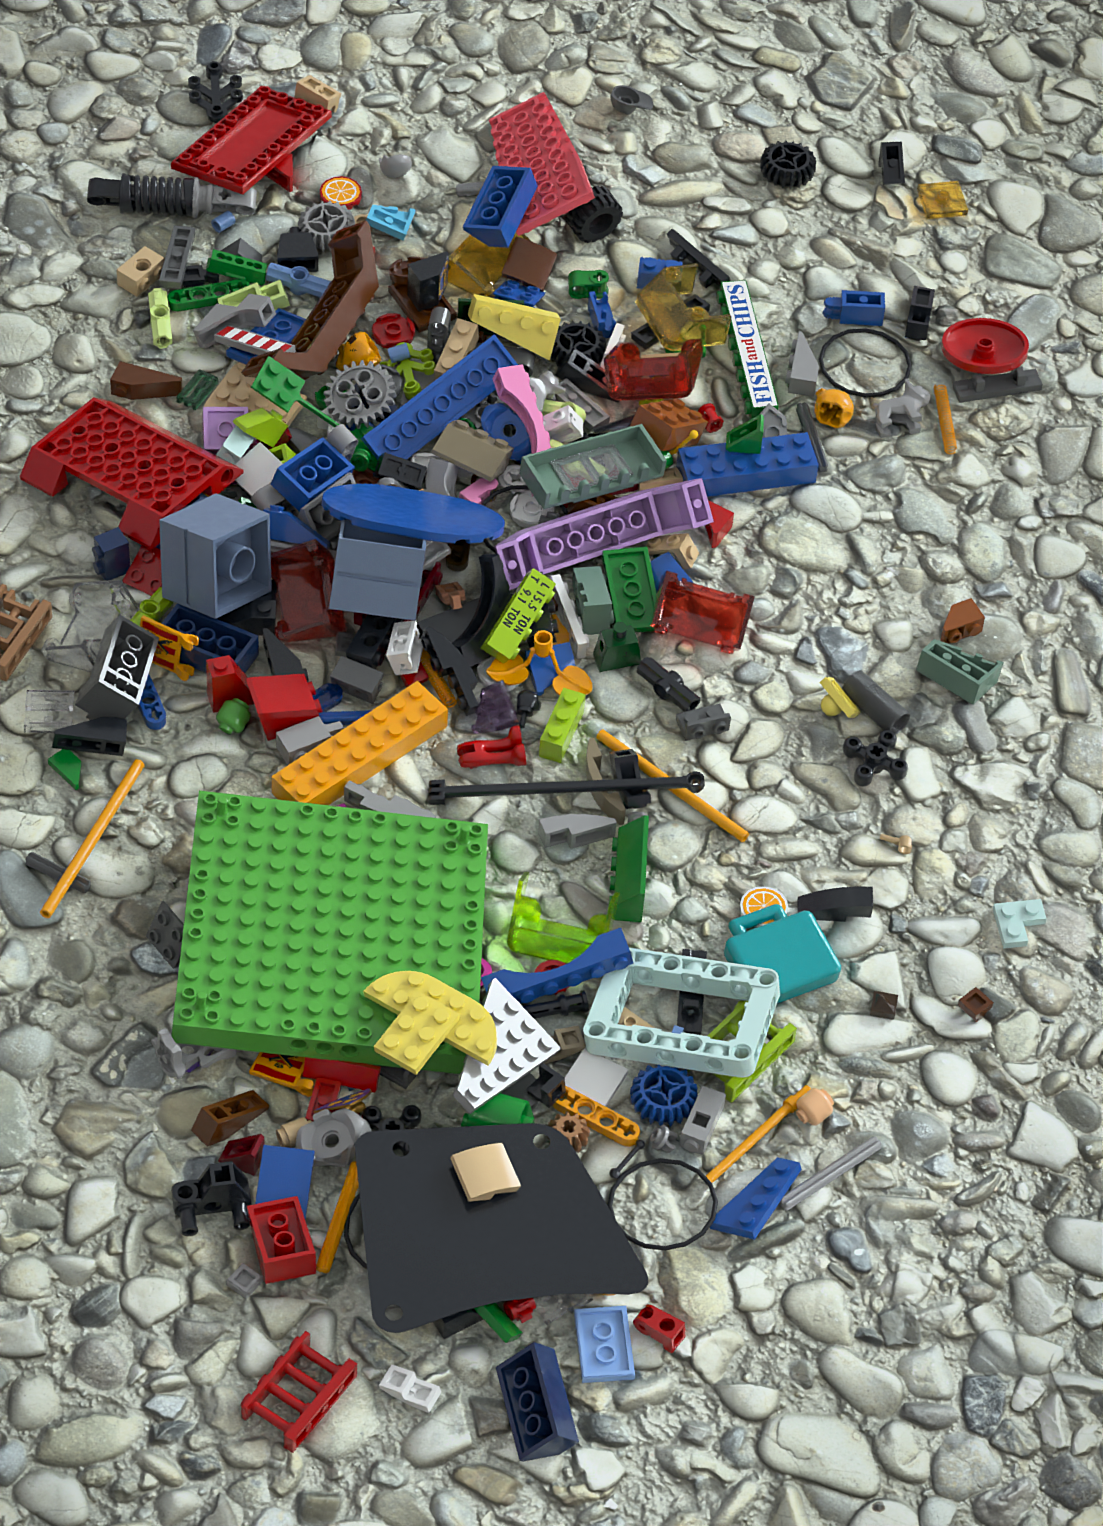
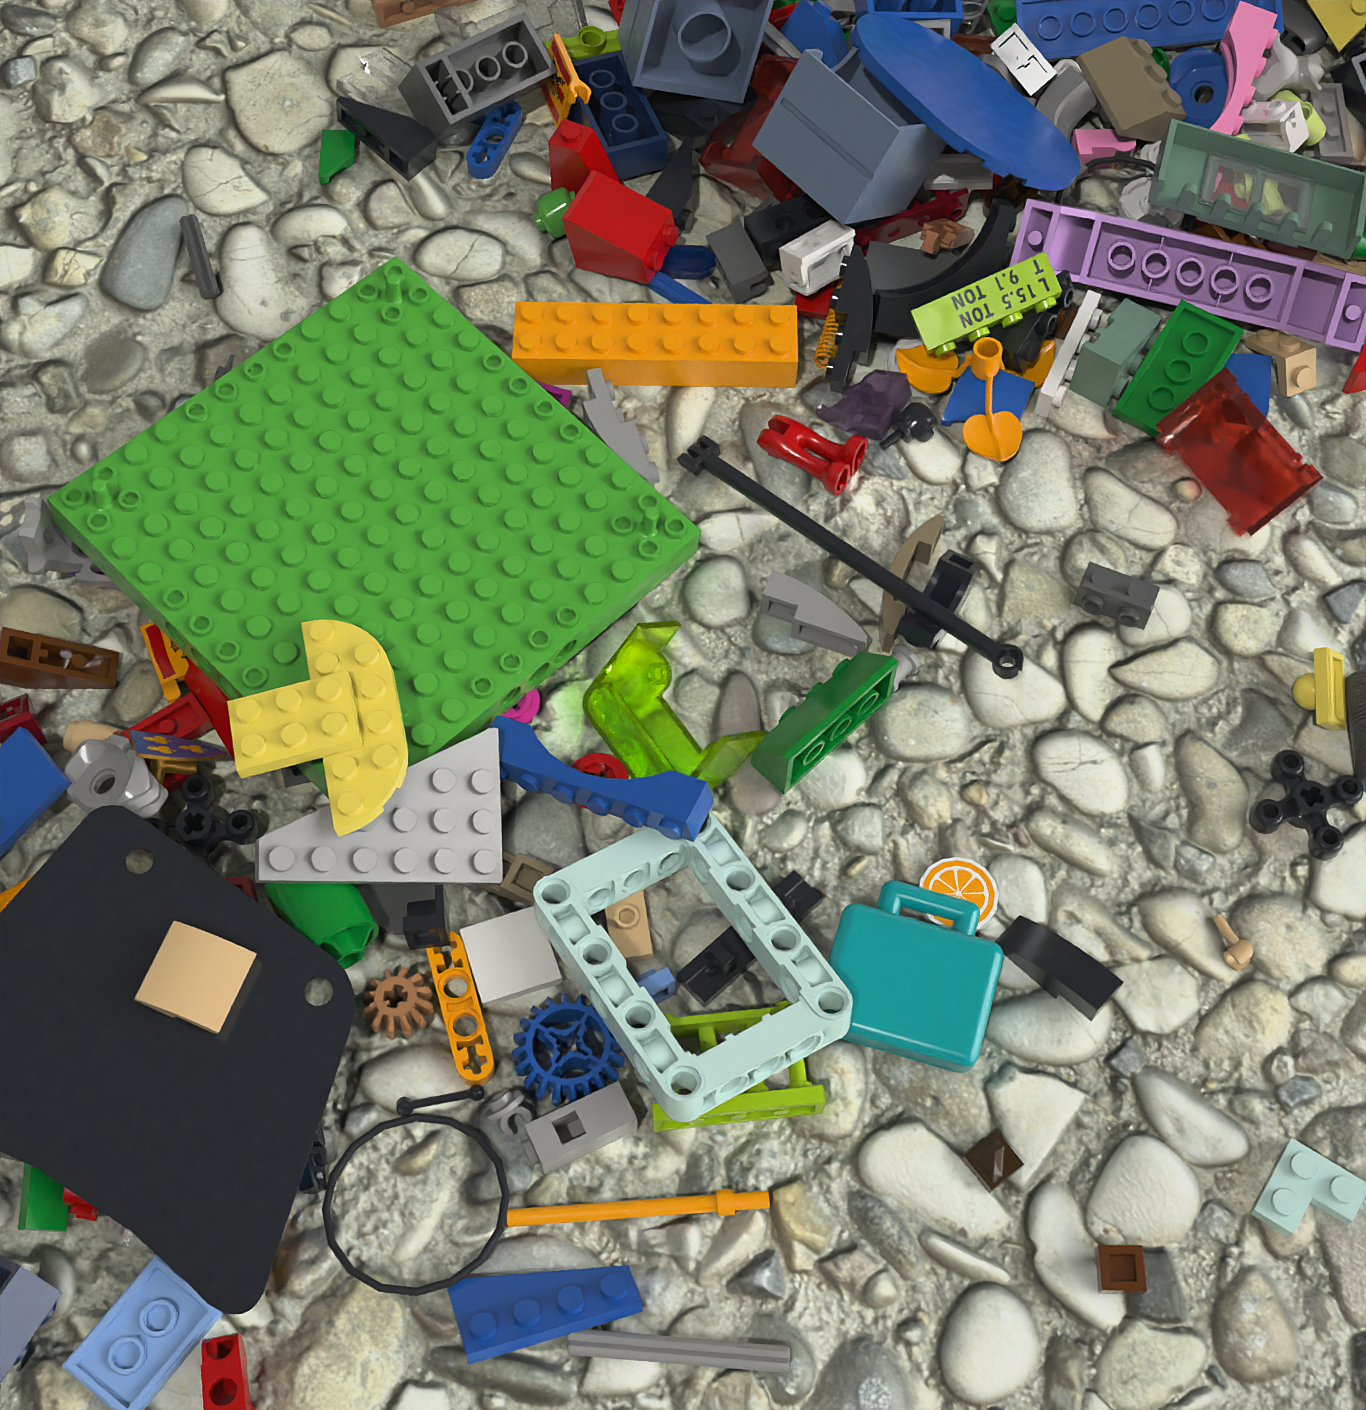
camera: 45 degrees right, 10 degrees up
light orange piece [40,759,145,918] -> none
light grey hinge [276,716,344,765] -> none
green bush [350,449,371,471] -> none
black pin [522,990,589,1019] -> none
lime brick [539,688,586,763] -> none
dark green torso [593,622,641,672] -> none
light orange piece [596,729,749,843] -> none
black piece [637,657,700,712] -> none
light nougat head [796,1088,834,1126] -> none

